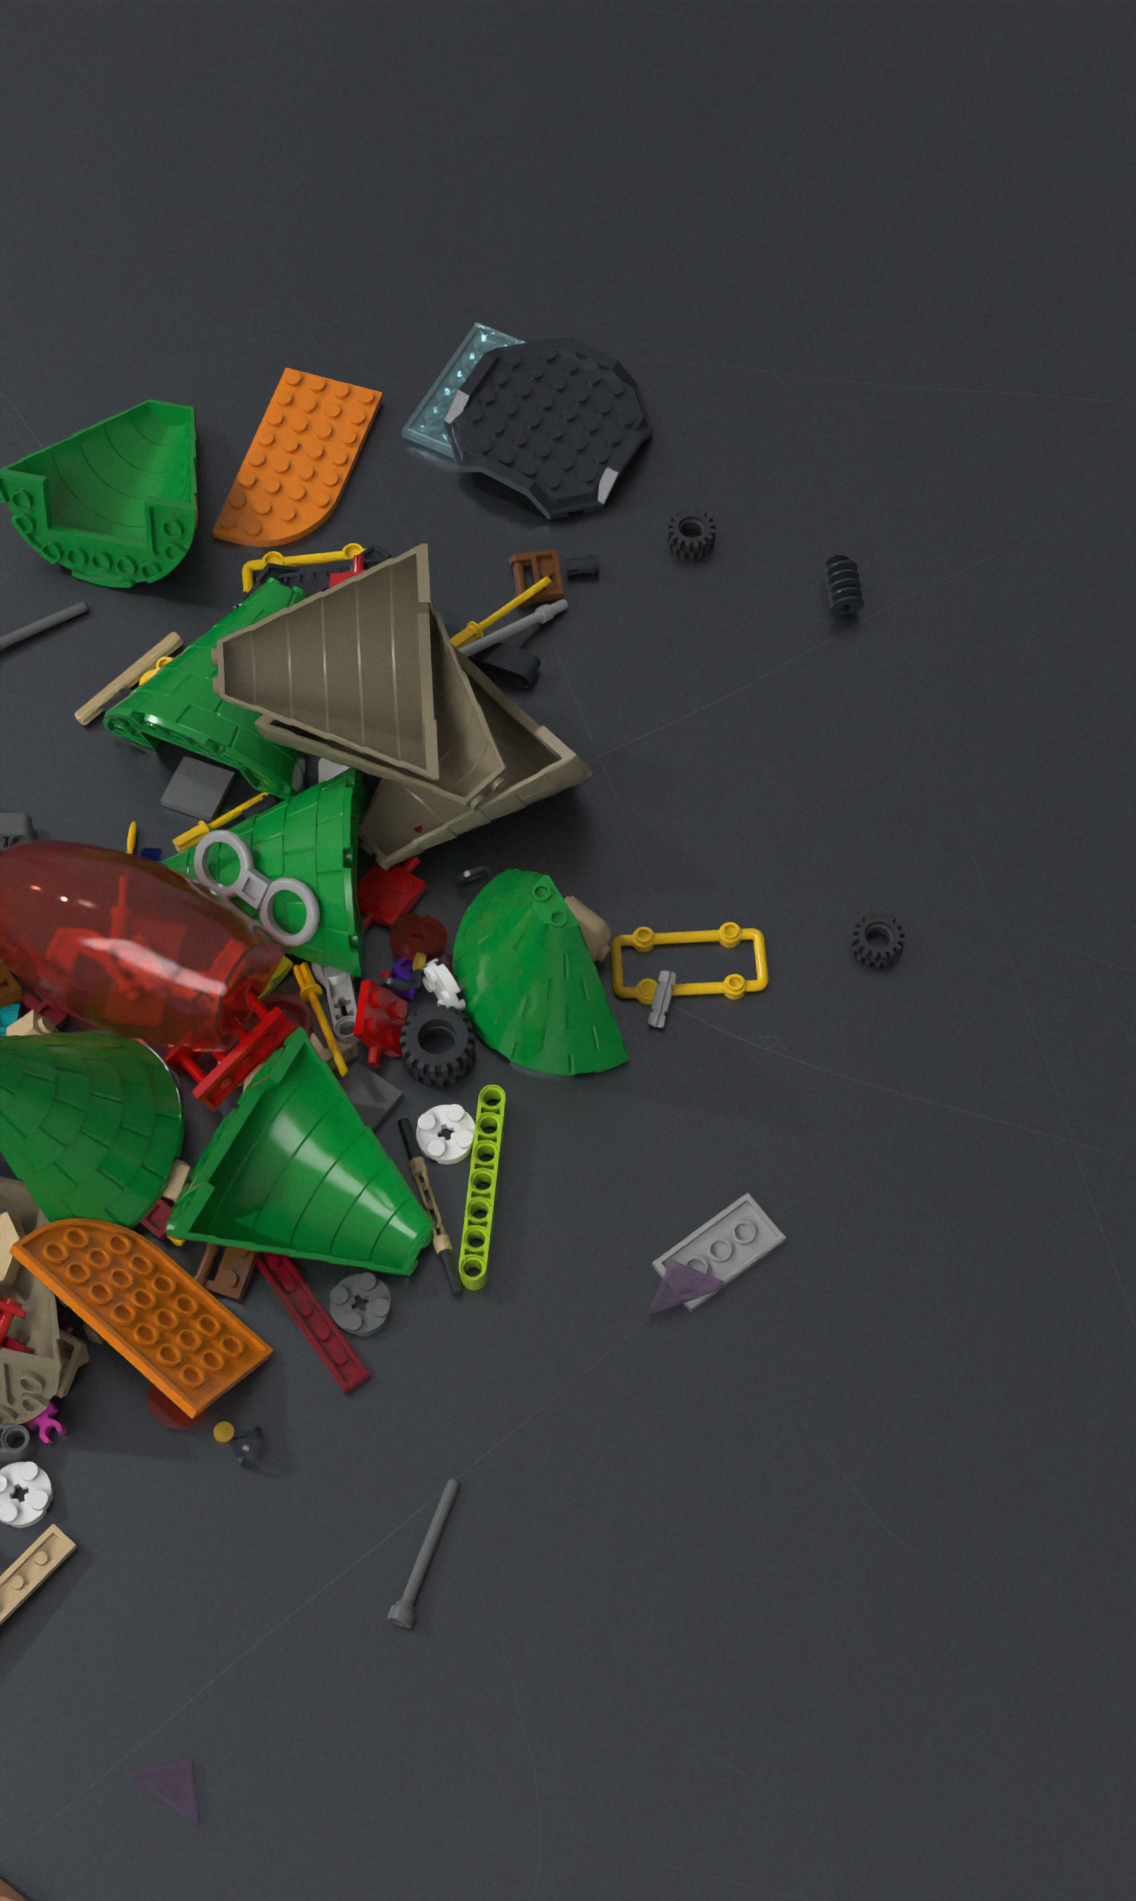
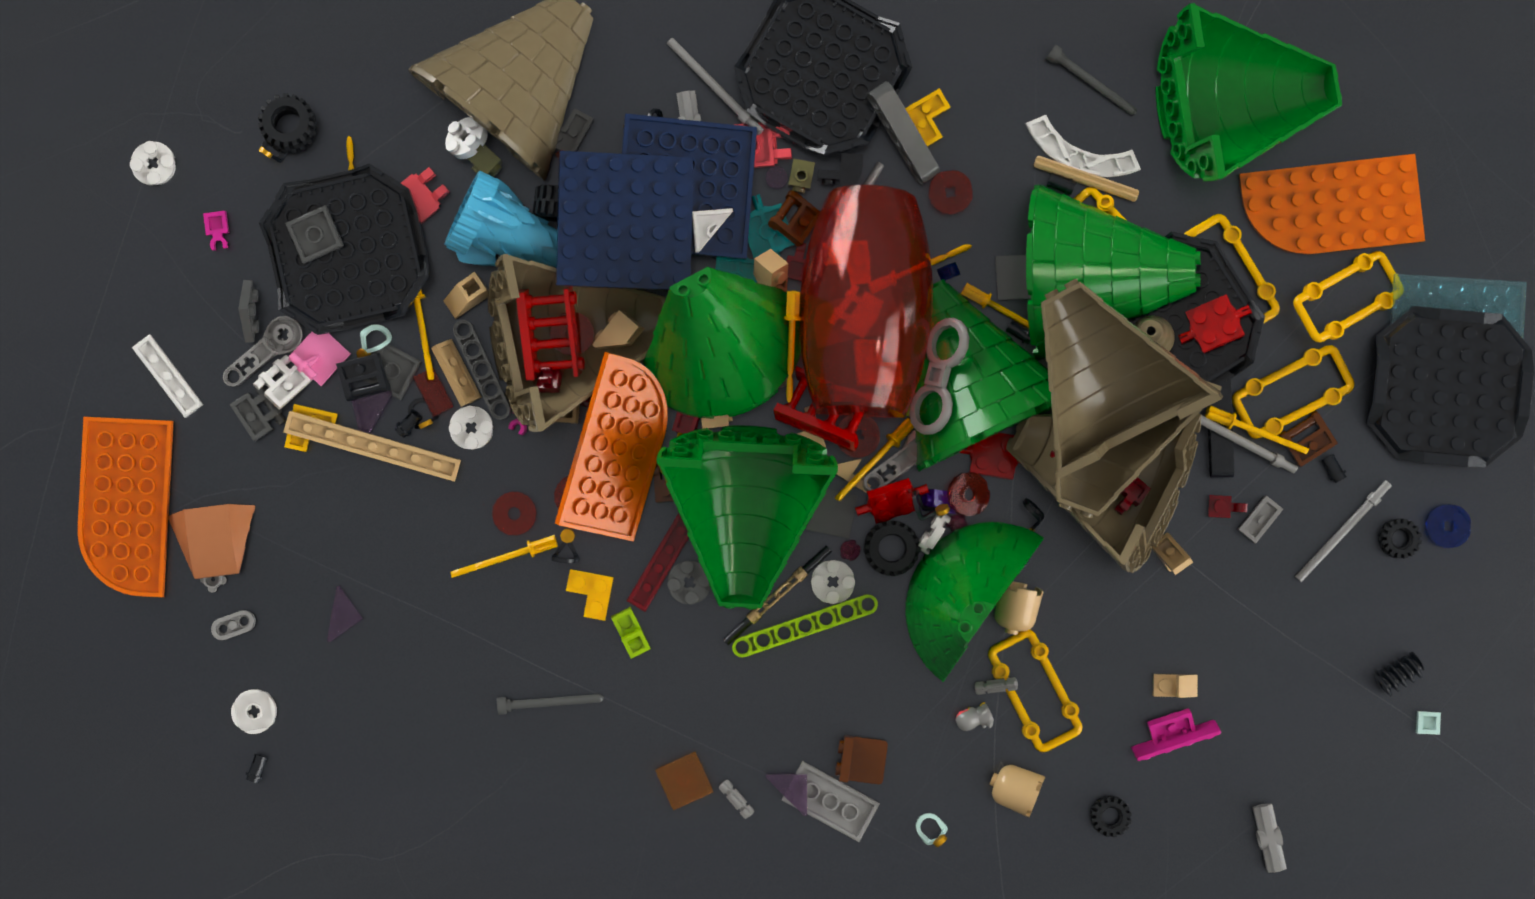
camera: 60 degrees right, 25 degrees up
none -> yellow piece [450,535,558,578]
none -> clear red tile [492,492,537,536]
none -> yellow plate [566,569,614,621]
none -> lime slope [611,607,651,659]
none -> clear orange plate [655,751,714,810]
none -> light grey axle [719,780,754,819]
none -> yellow piece [784,291,802,402]
none -> reddish brown bracket [835,735,888,785]
none -> clear pink plate [840,539,861,561]
none -> light aqua piece [916,813,948,847]
none -> clear red plate [928,170,973,215]
none -> light grey animal [955,702,994,731]
none -> tan cylinder [989,765,1045,818]
none -> white tile [1025,115,1141,177]
none -> dark red plate [1114,477,1151,515]
none -> dark pink bracket [1131,708,1221,761]
none -> tan slope [1152,532,1193,575]
none -> tan slope [1153,674,1198,698]
none -> dark red plate [1208,495,1248,518]
none -> yellow bar [1232,345,1355,439]
none -> light grey plate [1237,495,1283,543]
none -> light grey piece [1253,803,1287,873]
none -> yellow bar [1293,251,1404,342]
none -> light grey bar [1295,480,1392,582]
none -> light aqua tile [1416,711,1441,735]
none -> clear blue plate [1425,504,1472,548]

